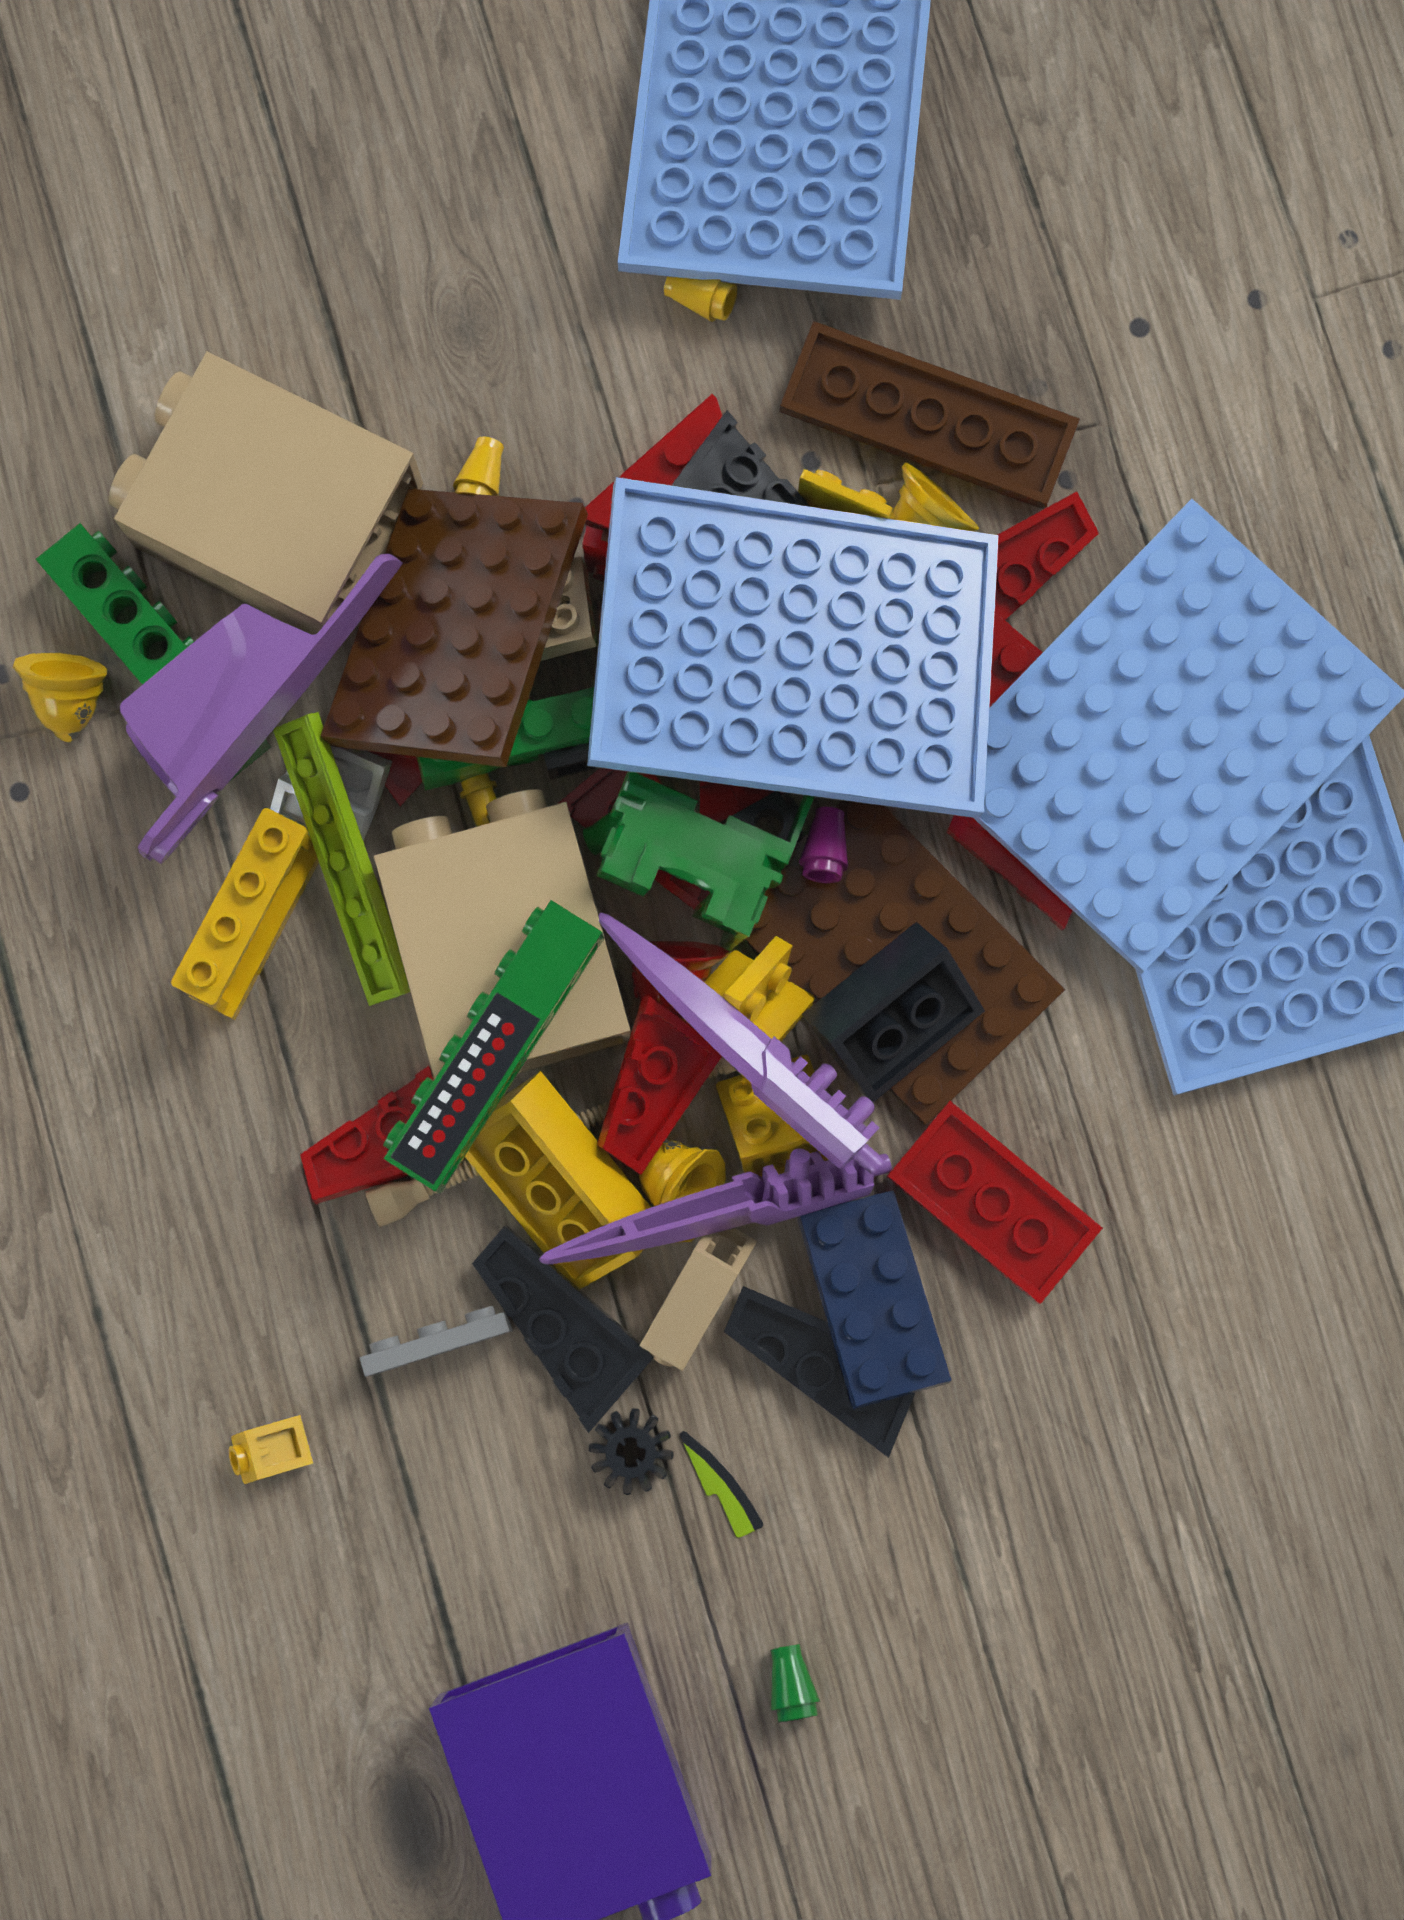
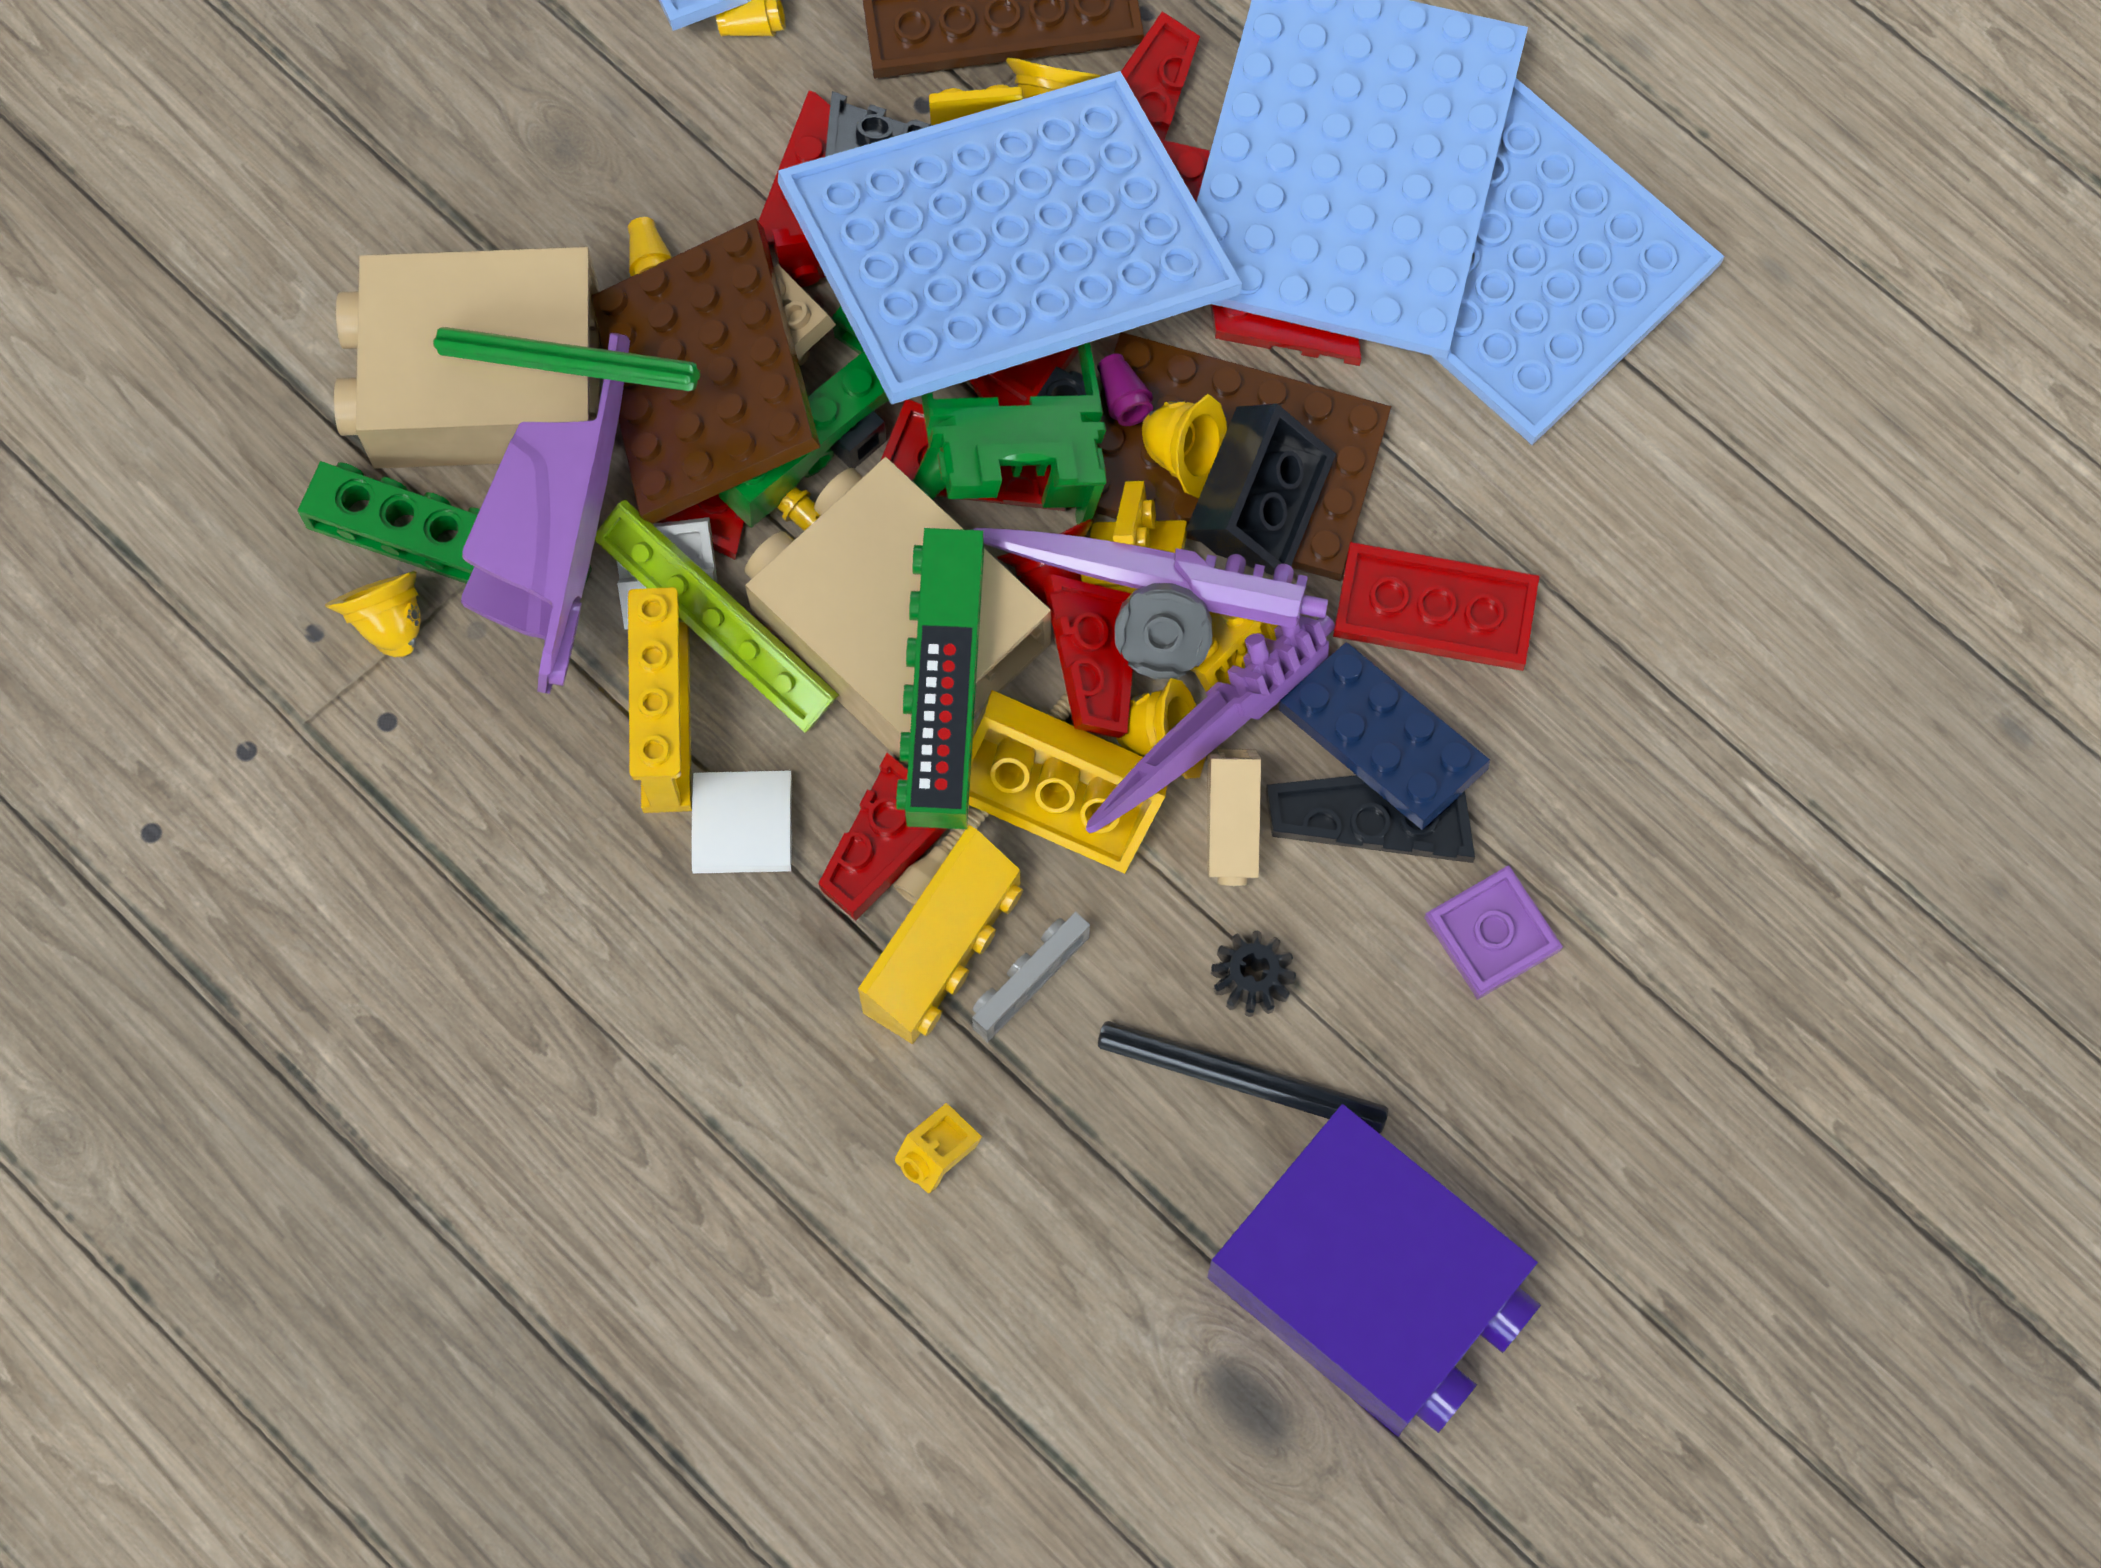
camera: 30 degrees left, 10 degrees down
black wing [472,1225,654,1433] -> none
sticker [680,1431,763,1538] -> none
green cone [770,1644,821,1723] -> none
none -> green axle [433,327,700,391]
none -> white slope [692,771,792,874]
none -> yellow slope [858,825,1023,1044]
none -> black axle [1098,1021,1388,1133]
none -> dark grey tile [1115,583,1213,679]
none -> yellow piece [1142,394,1227,499]
none -> medium lavender tile [1424,865,1563,1000]

